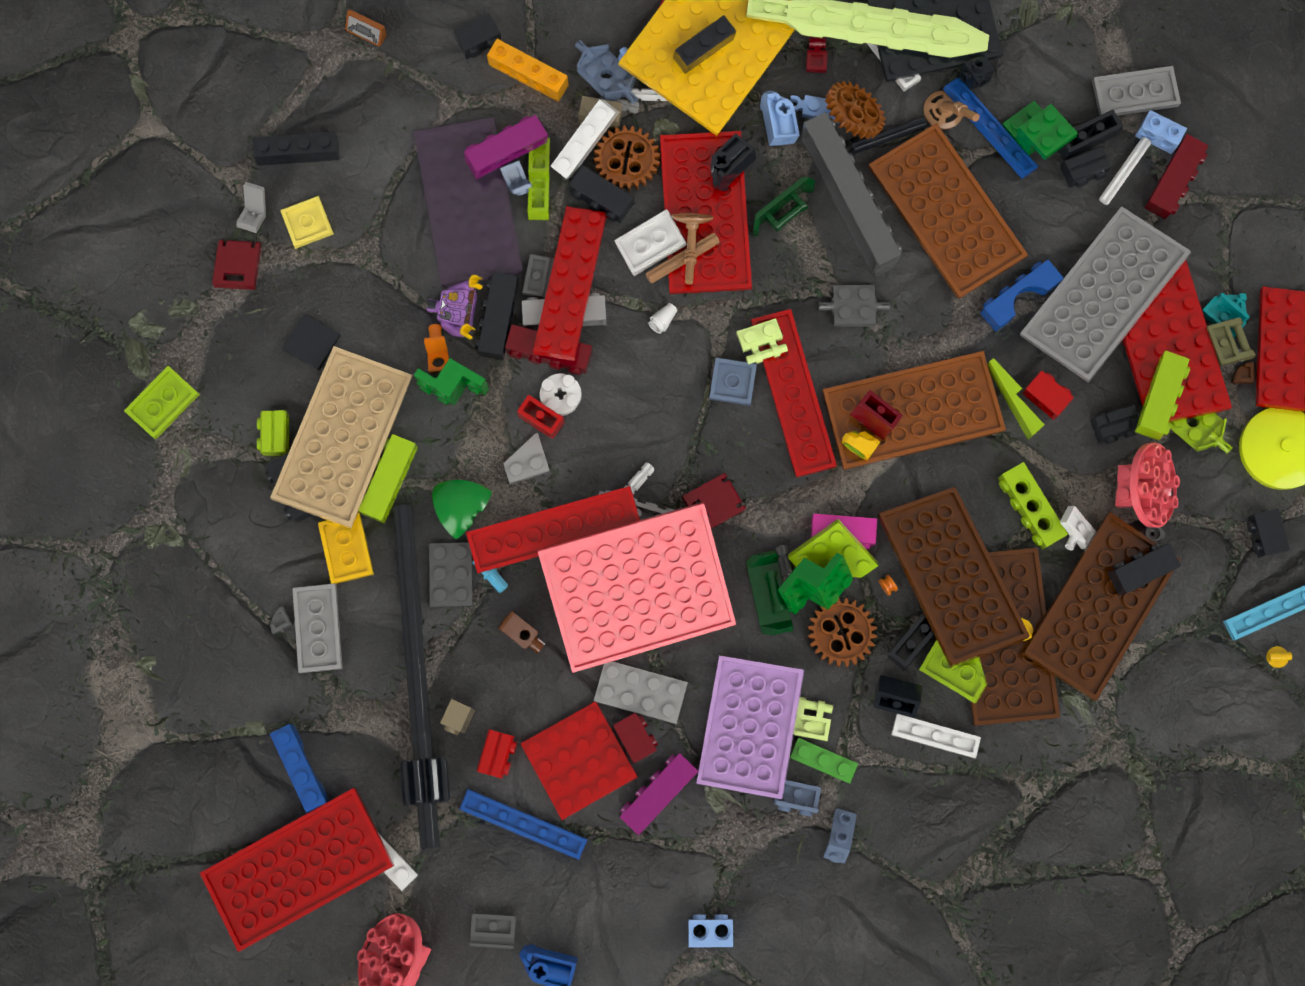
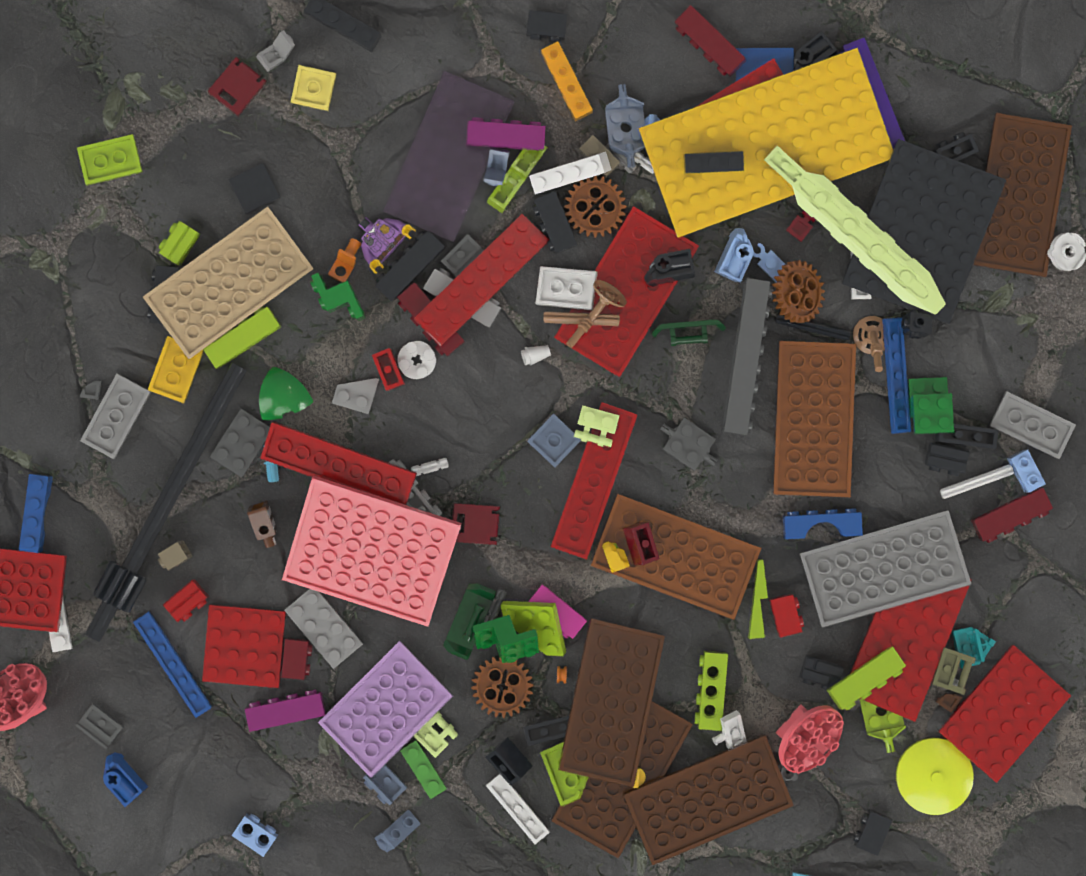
camera: 30 degrees right, 10 degrees up
black brick [1107,542,1181,596] -> none

